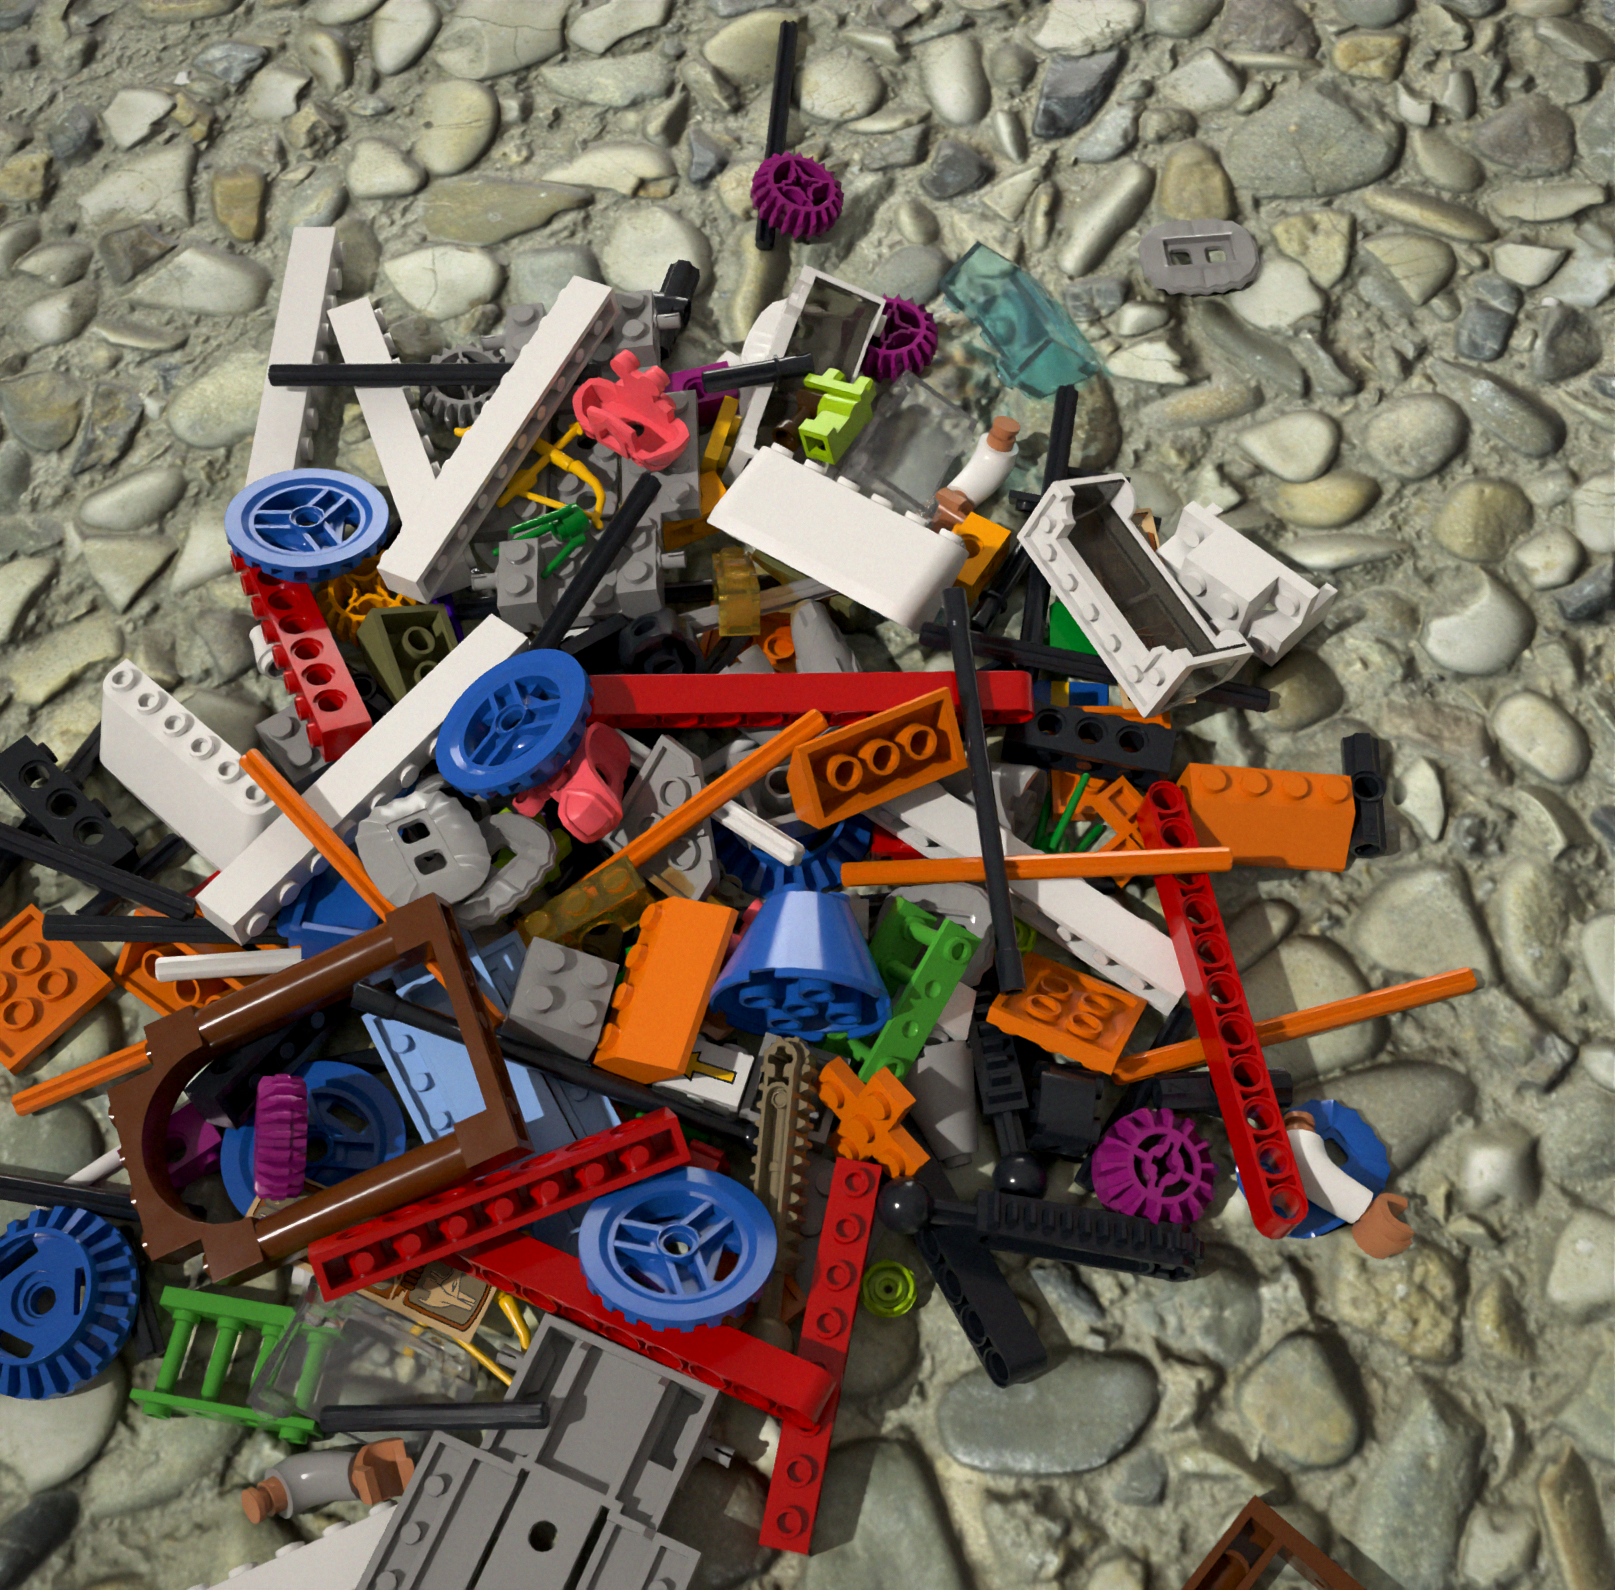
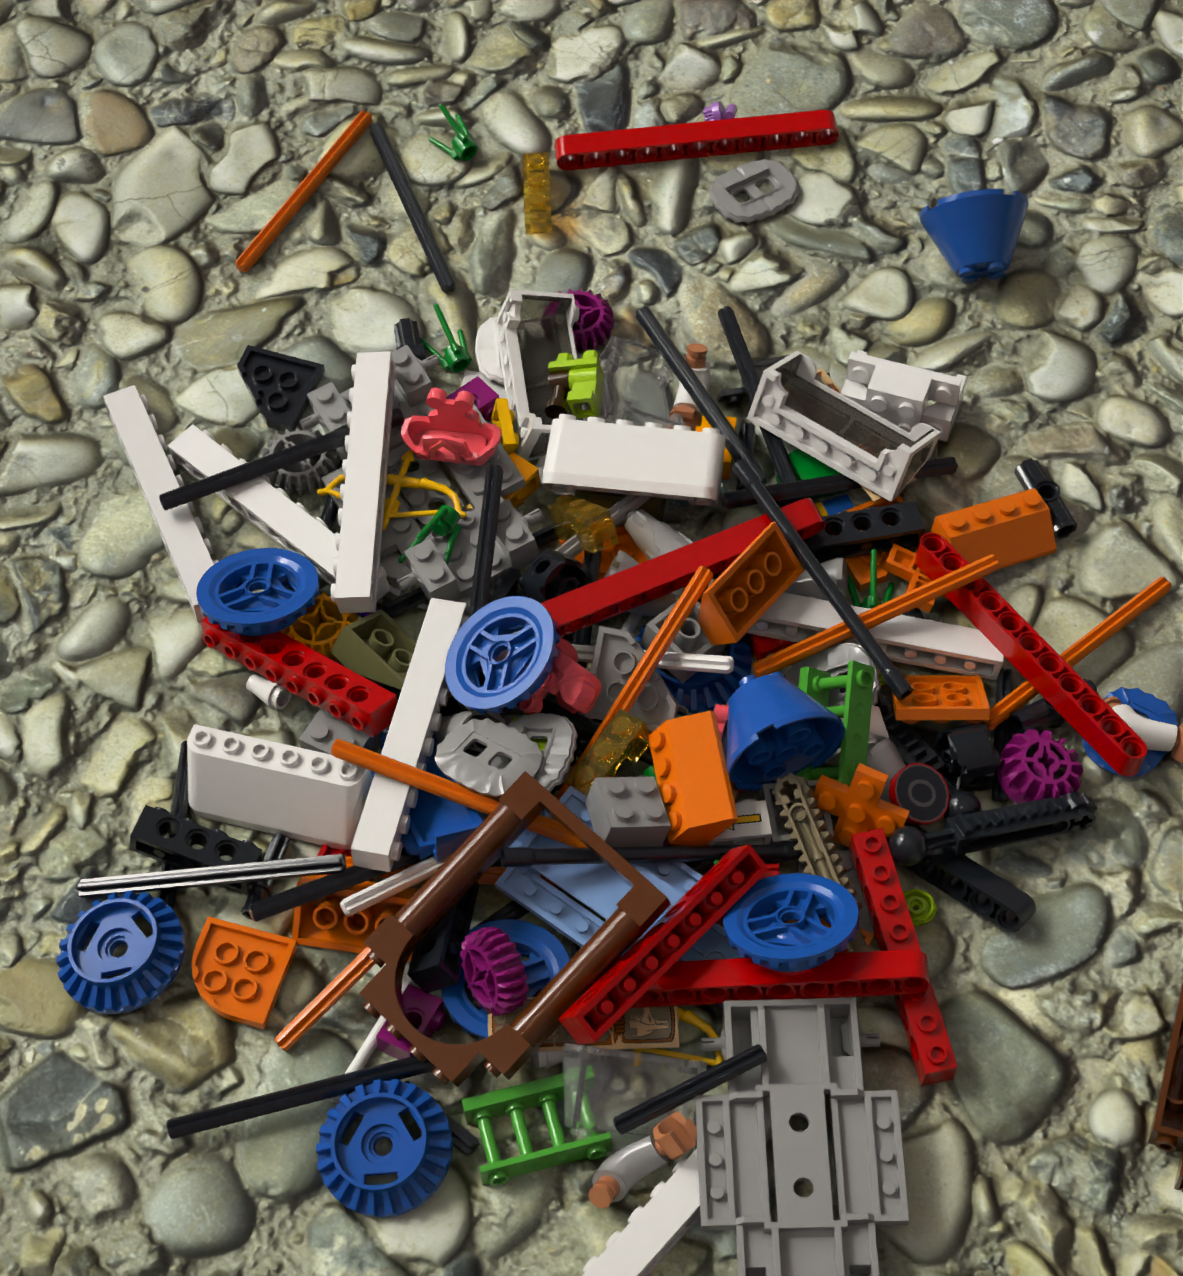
camera: 25 degrees left, 5 degrees down
black axle [701,352,815,394] -> none
magenta gear [750,151,844,240] -> none
clear light blue windscreen [937,241,1101,400] -> none
none -> orange axle [235,110,373,273]
none -> black plate [237,345,325,432]
none -> green plant [420,303,472,373]
none -> green plant [429,103,478,161]
none -> clear yellow arch [522,152,552,234]
none -> red beam [554,110,839,171]
none -> black axle [636,306,767,485]
none -> medium lavender piece [703,101,737,121]
none -> black tile [889,763,949,826]
none -> blue cone [919,189,1029,284]

